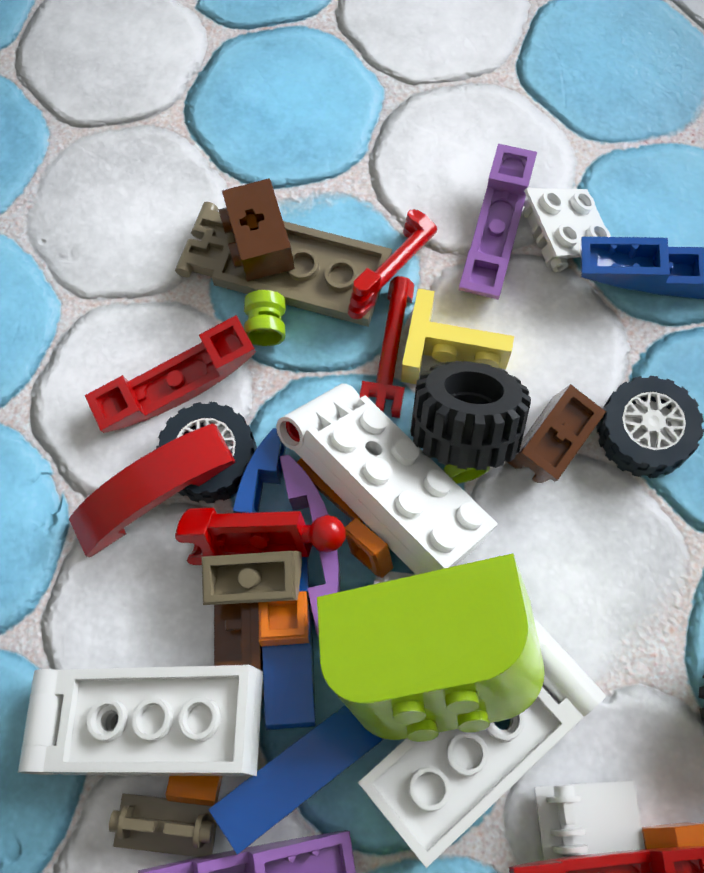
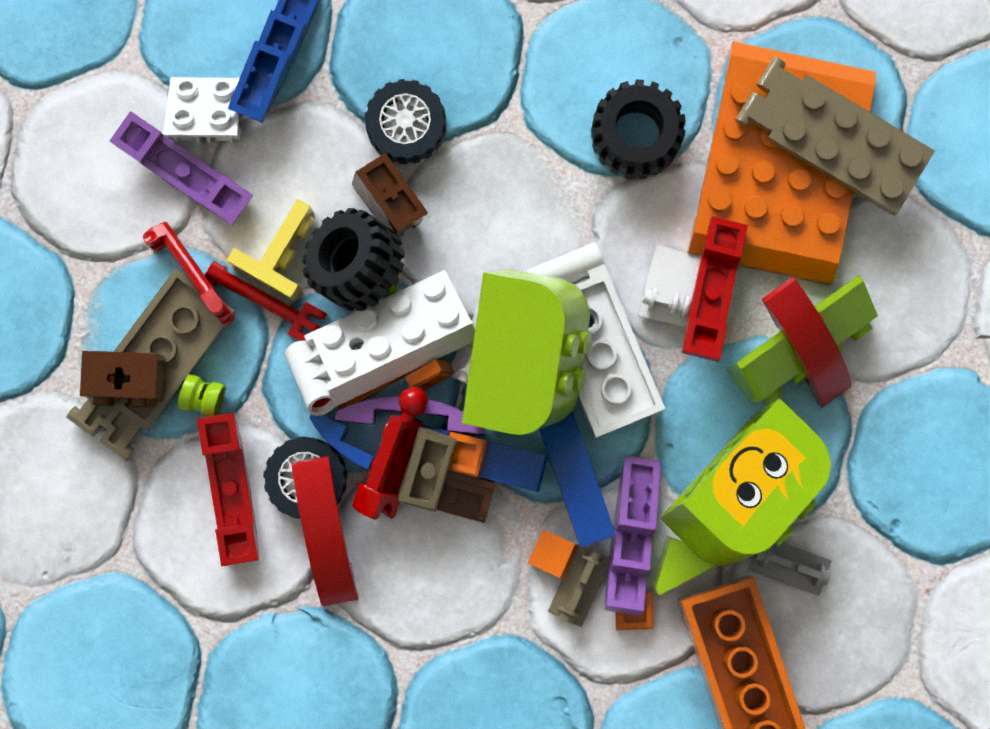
camera: 75 degrees left, 15 degrees up
white hinge [18,665,263,776] -> none

